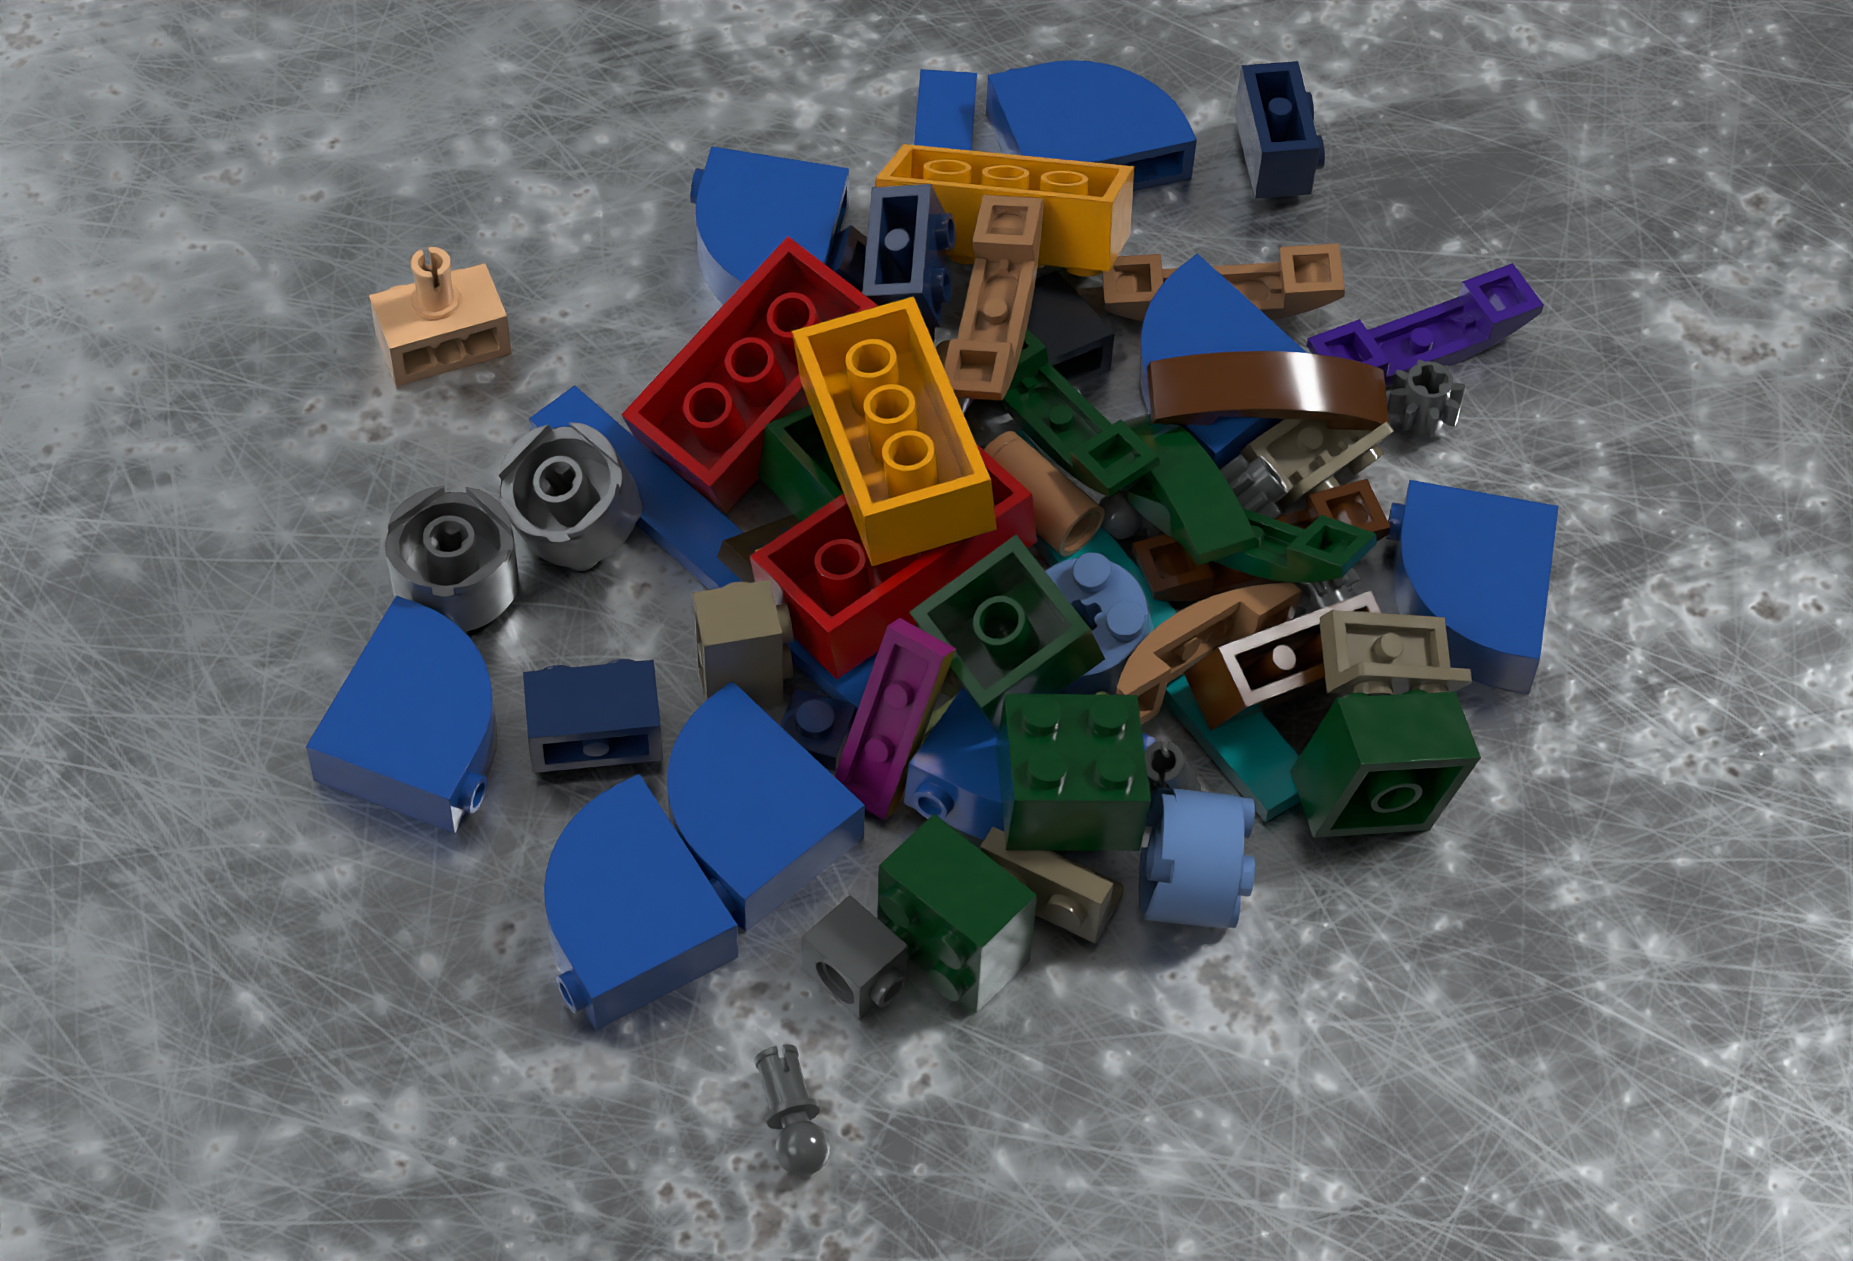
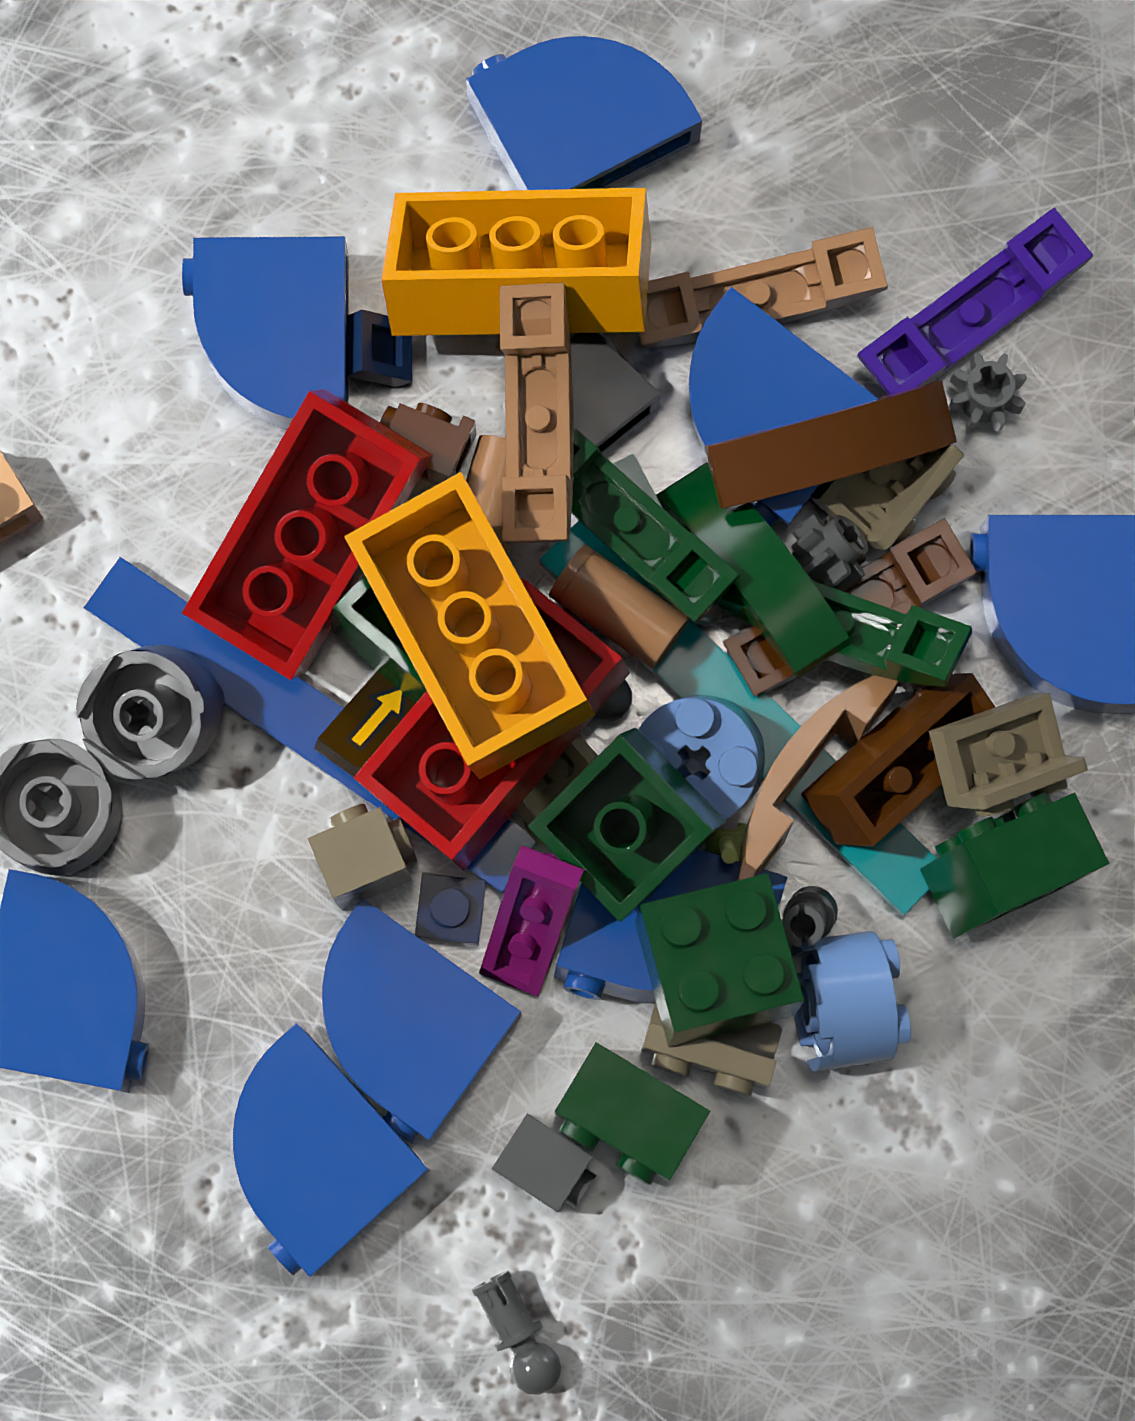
camera: 10 degrees left, 25 degrees up
dark blue brick [523,659,663,773] -> none
dark blue brick [862,184,956,328] -> none
blue tile [914,69,977,151] -> none
dark blue brick [1234,61,1325,199] -> none

